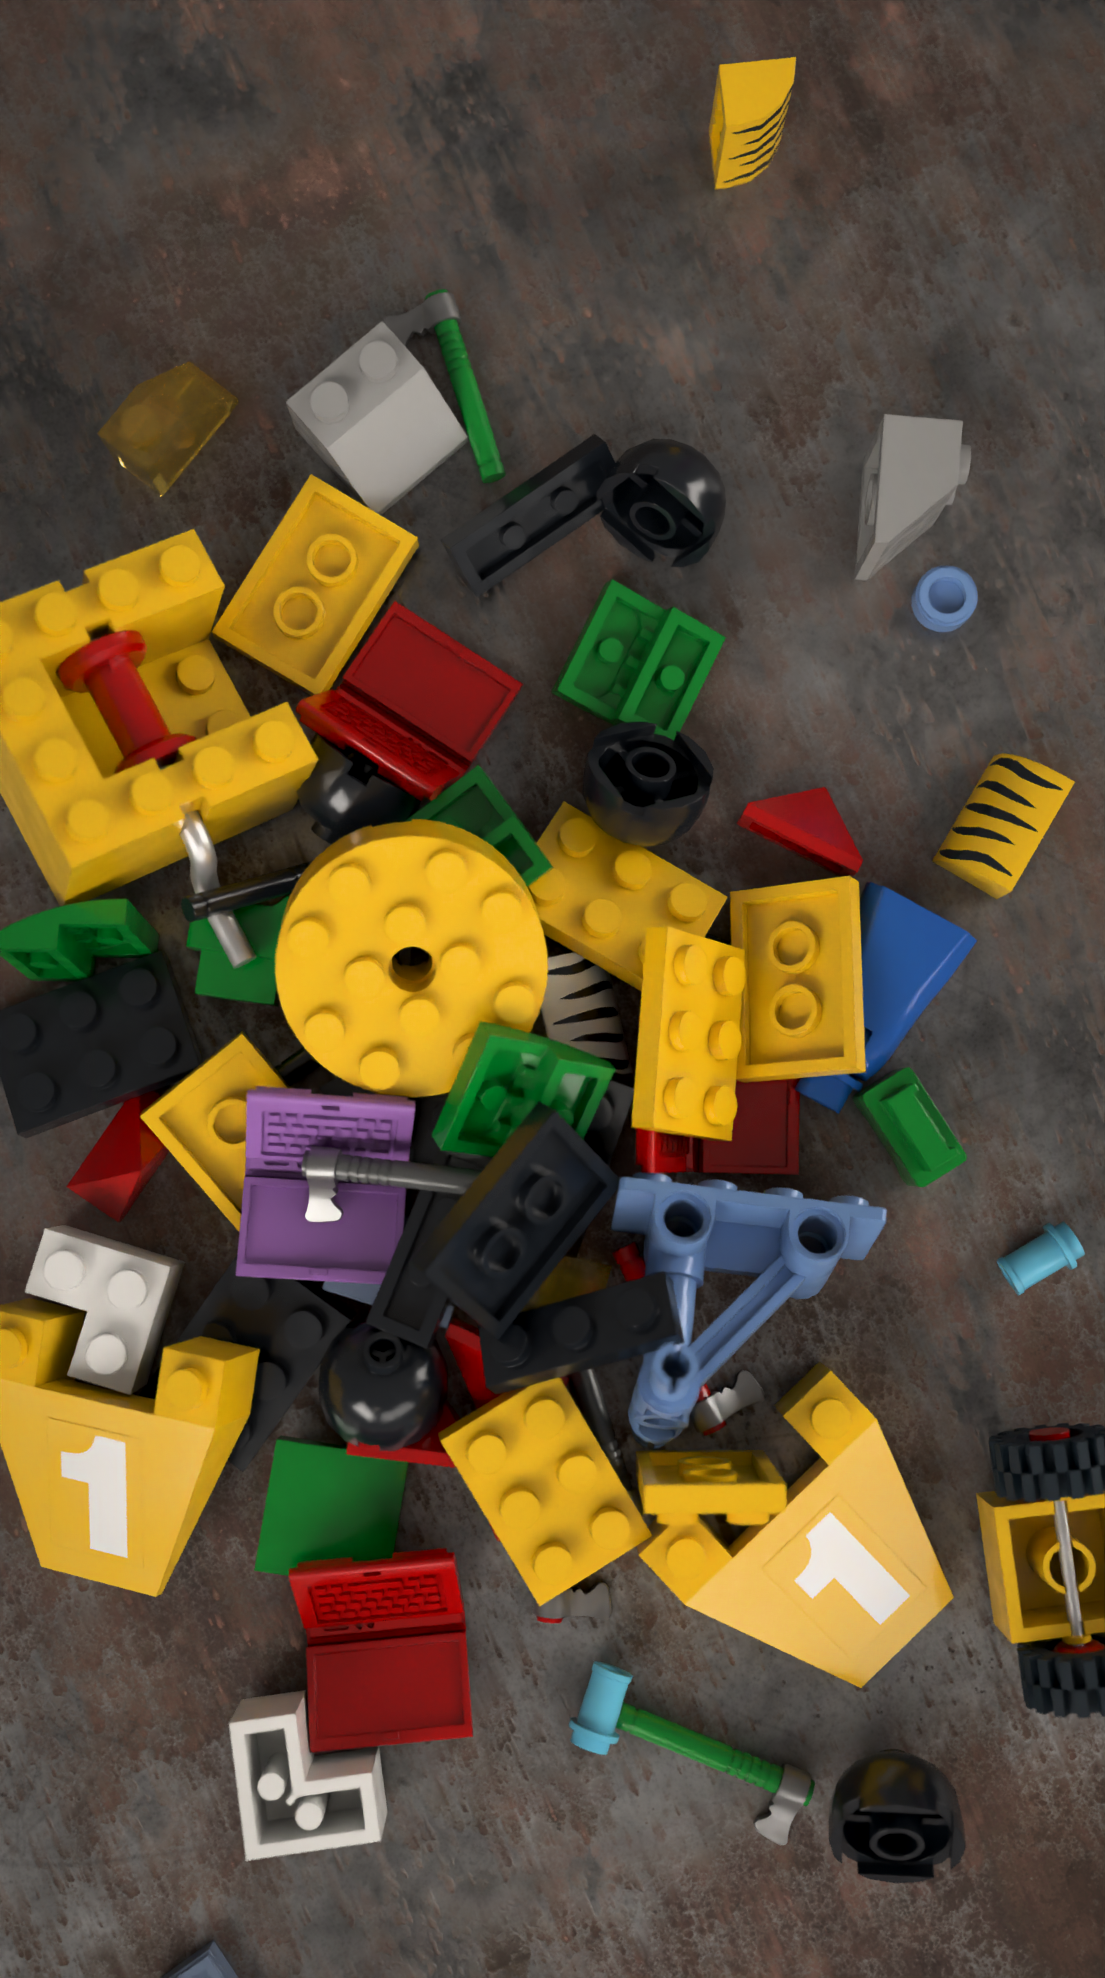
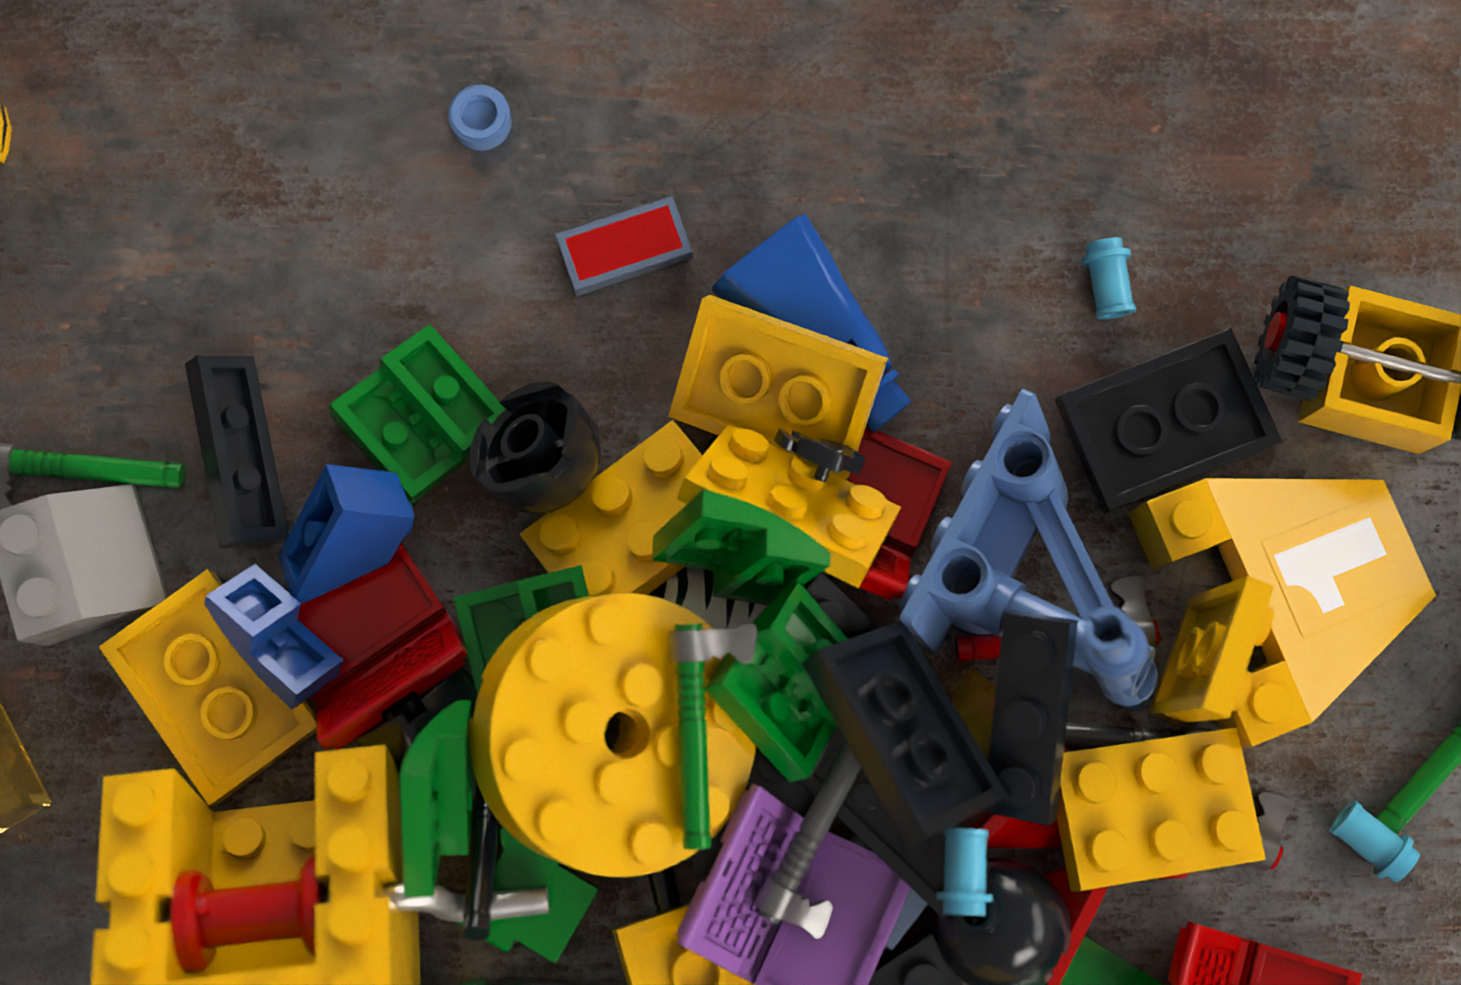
camera: 75 degrees left, 5 degrees down
black cylinder [596,439,726,567] -> none
red slope [737,787,863,877] -> none
green piece [853,1067,967,1187] -> none
light grey slope [854,414,971,581] -> none
yellow brick [932,753,1075,899] -> none
none -> blue slope [204,564,344,710]
none -> blue slope [278,464,415,603]
none -> green slope [399,700,473,897]
none -> tile [555,196,693,297]
none -> green slope [652,489,830,606]
none -> green piece [669,623,757,850]
none -> black piece [773,428,866,482]
none -> medium azure pin [937,828,993,916]
none -> black plate [1055,328,1283,514]

